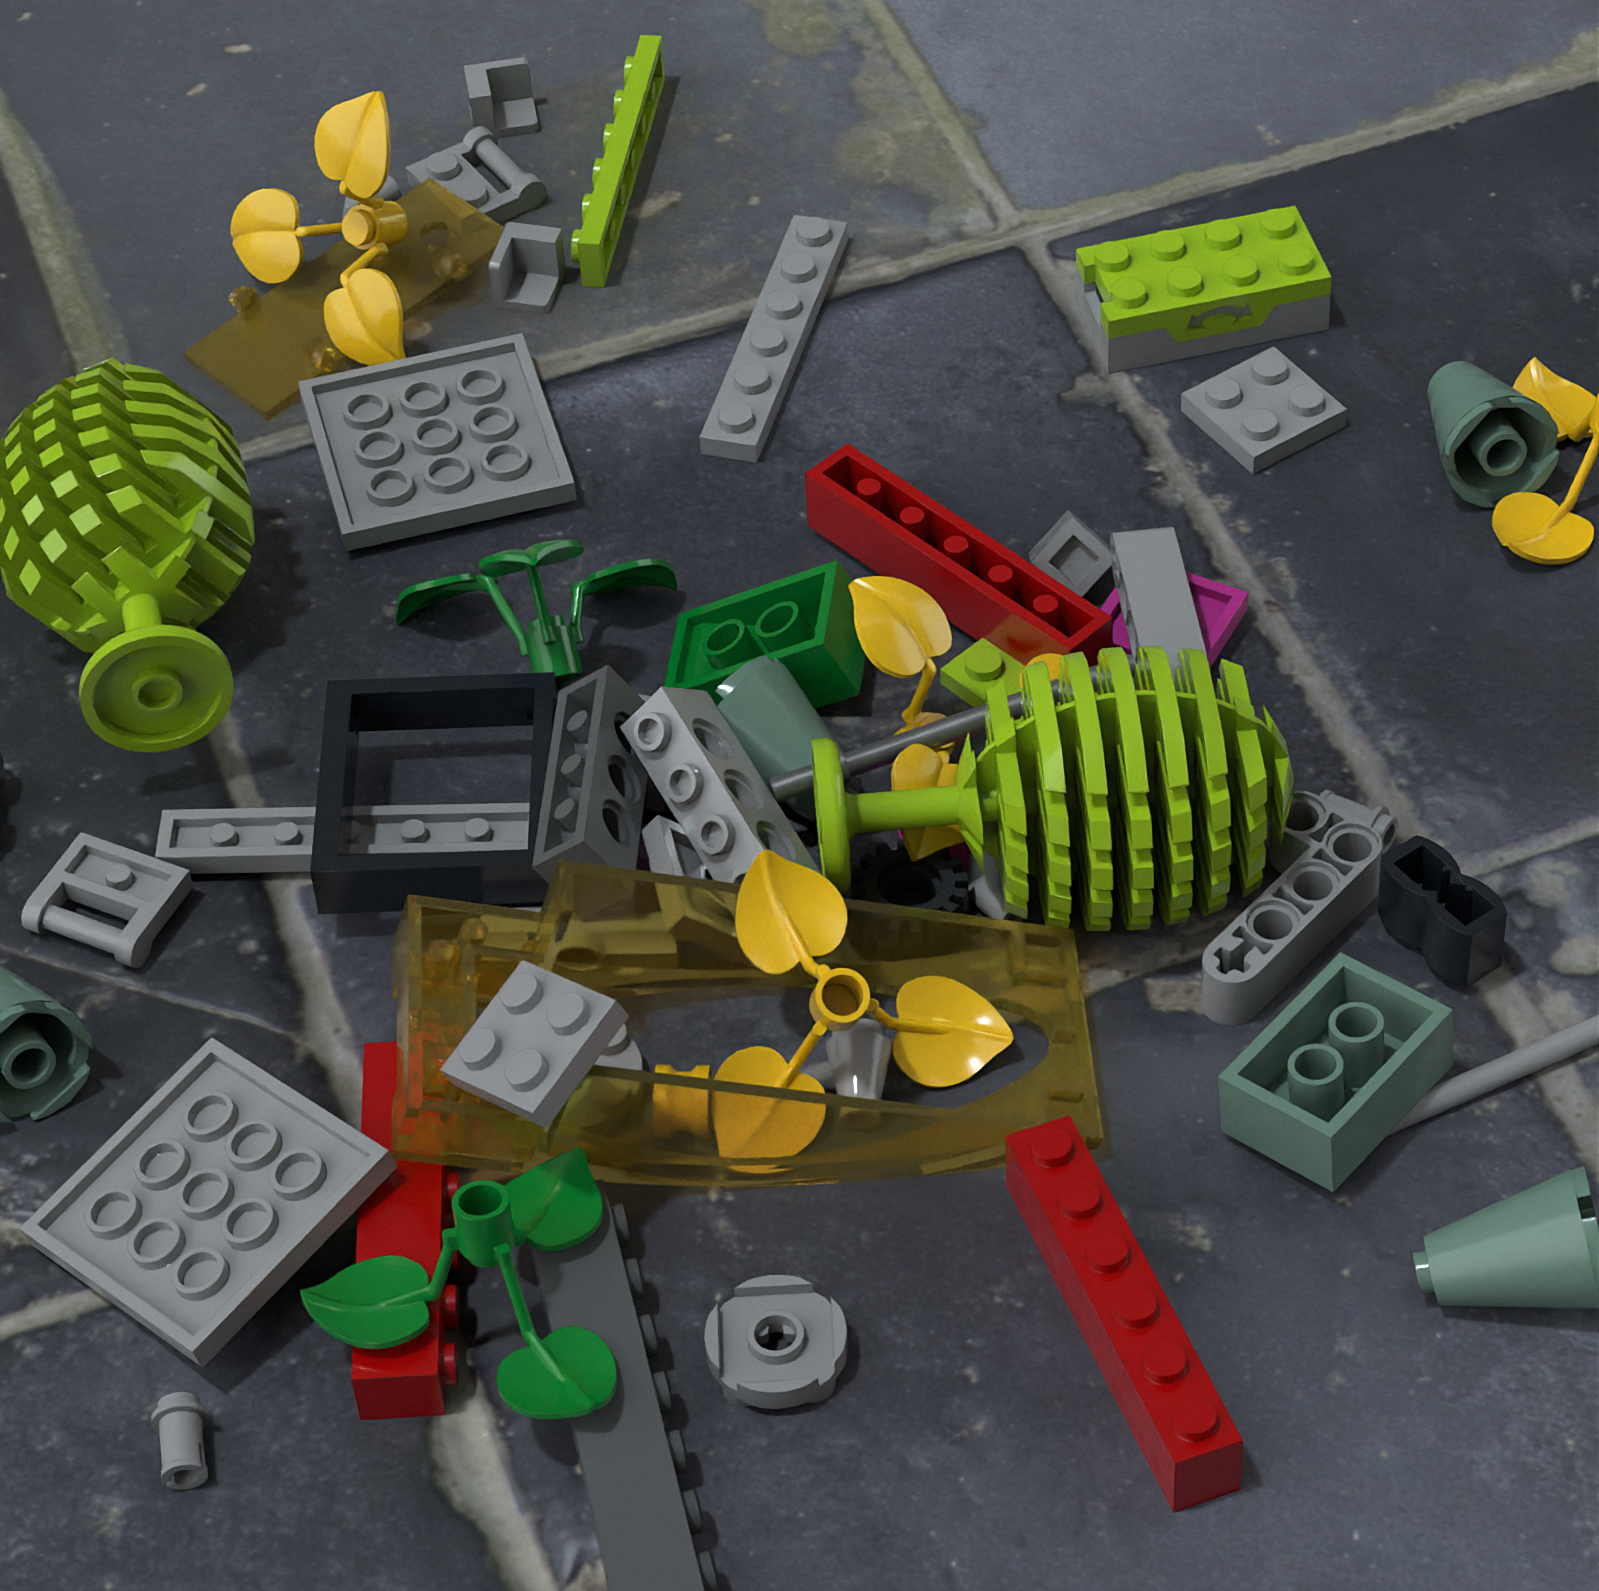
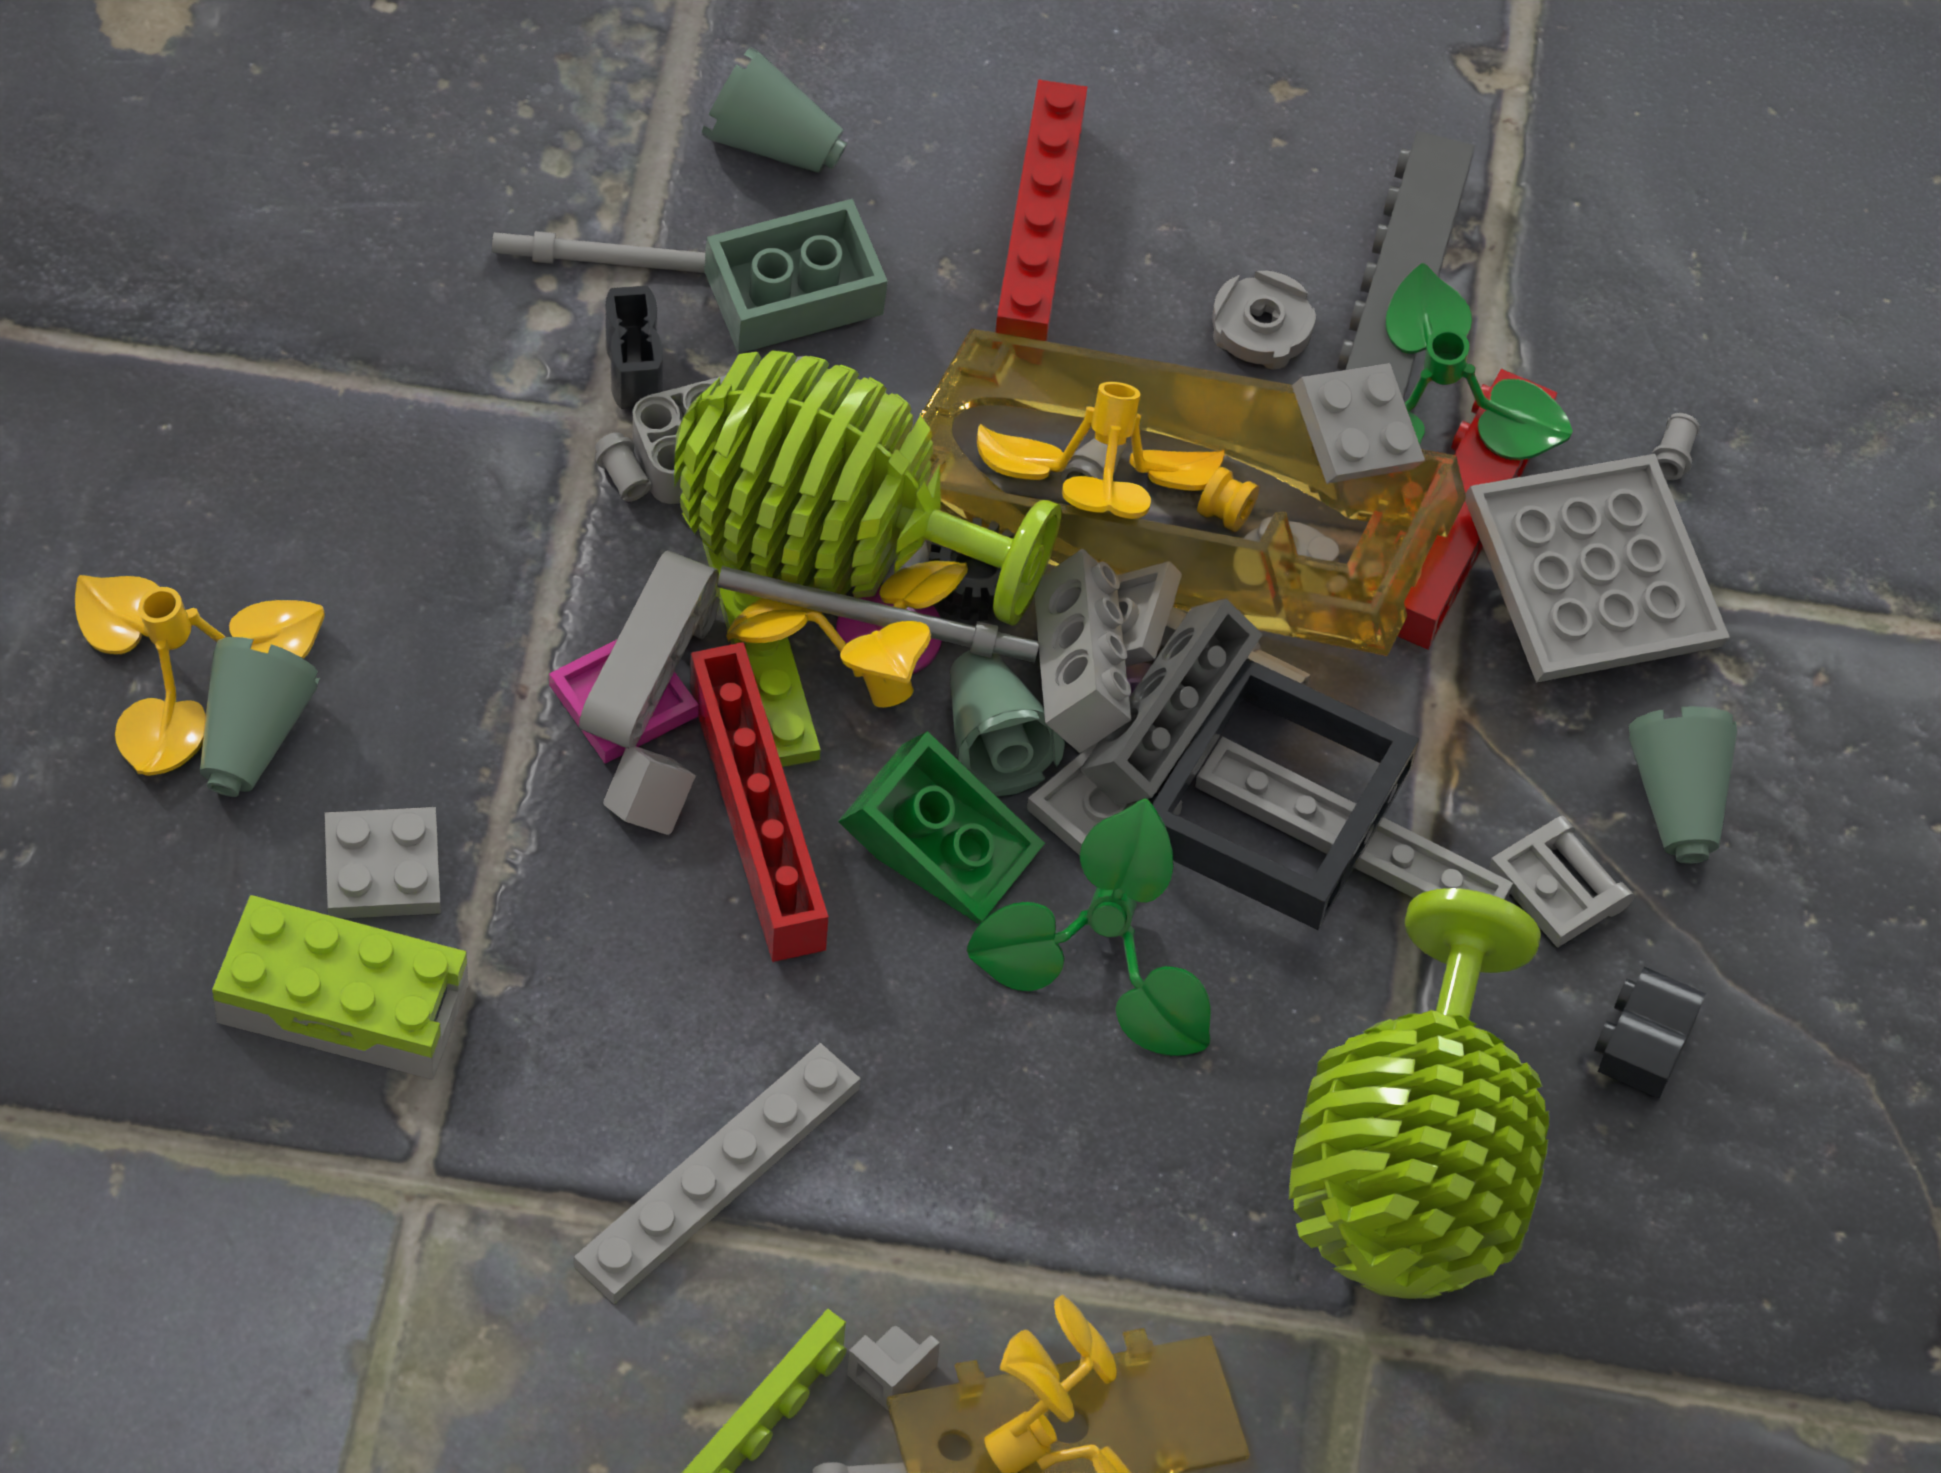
camera: 160 degrees left, 10 degrees up
light grey plate [298,333,577,552] -> none

